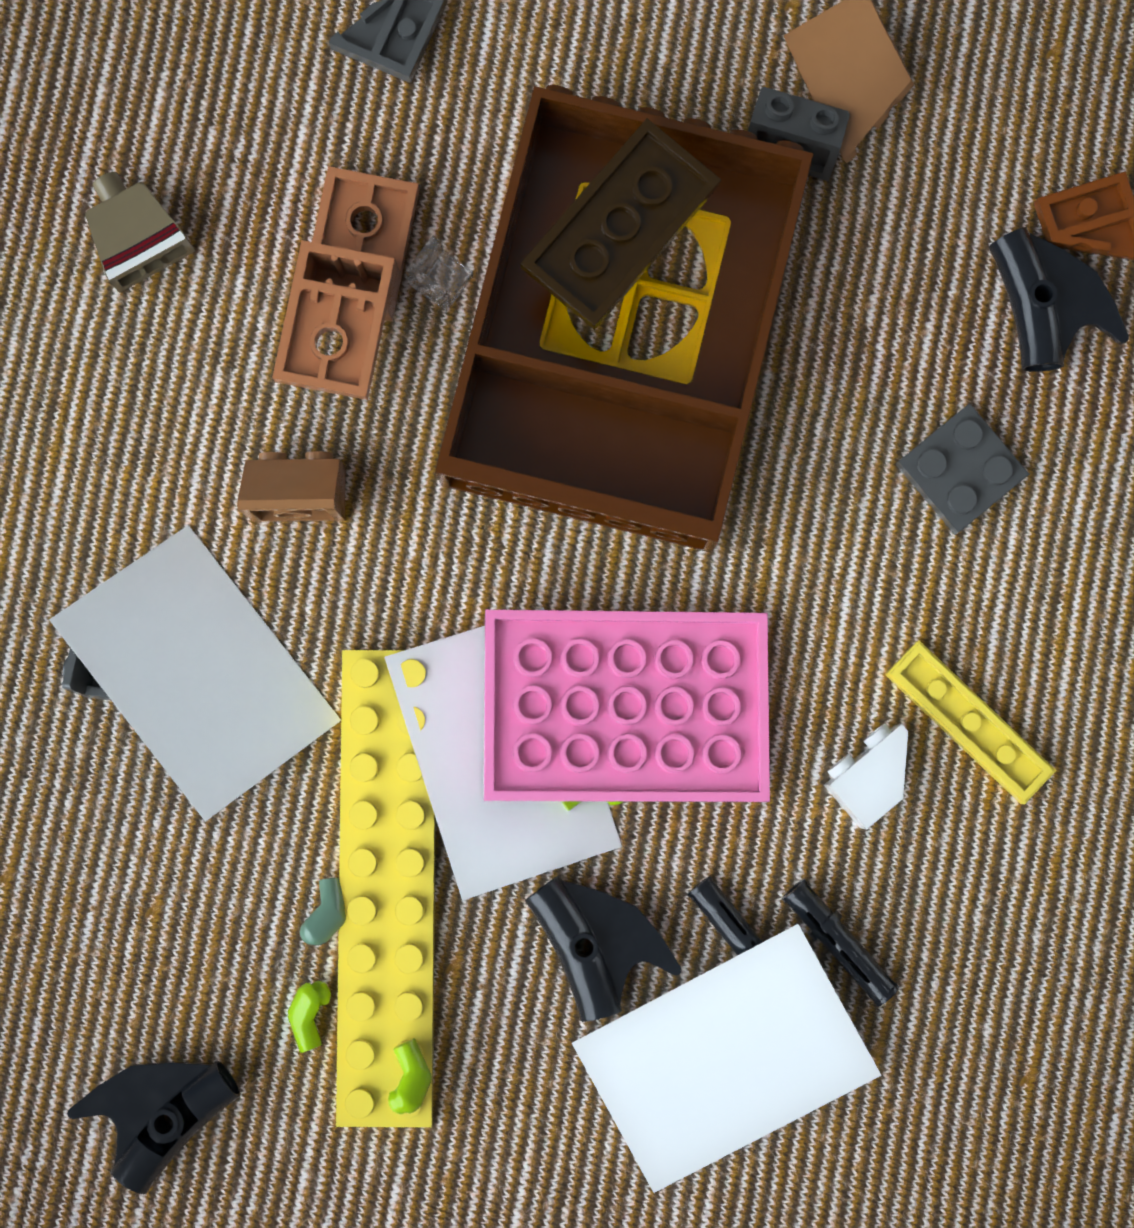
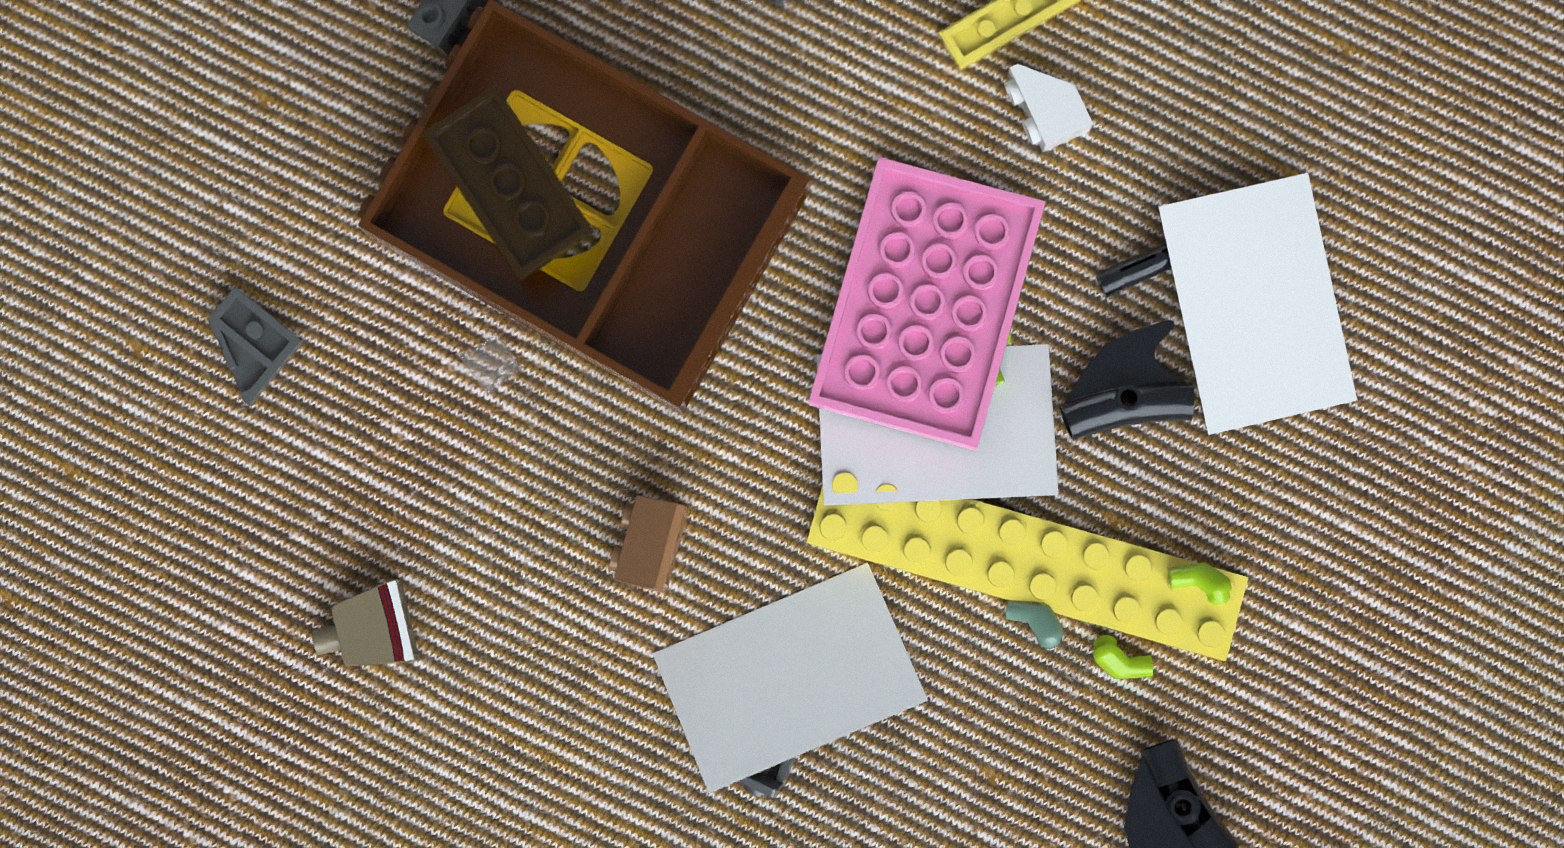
camera: 75 degrees left, 0 degrees up
nougat bracket [272,166,420,400] -> none
black pin [782,879,900,1007] -> none

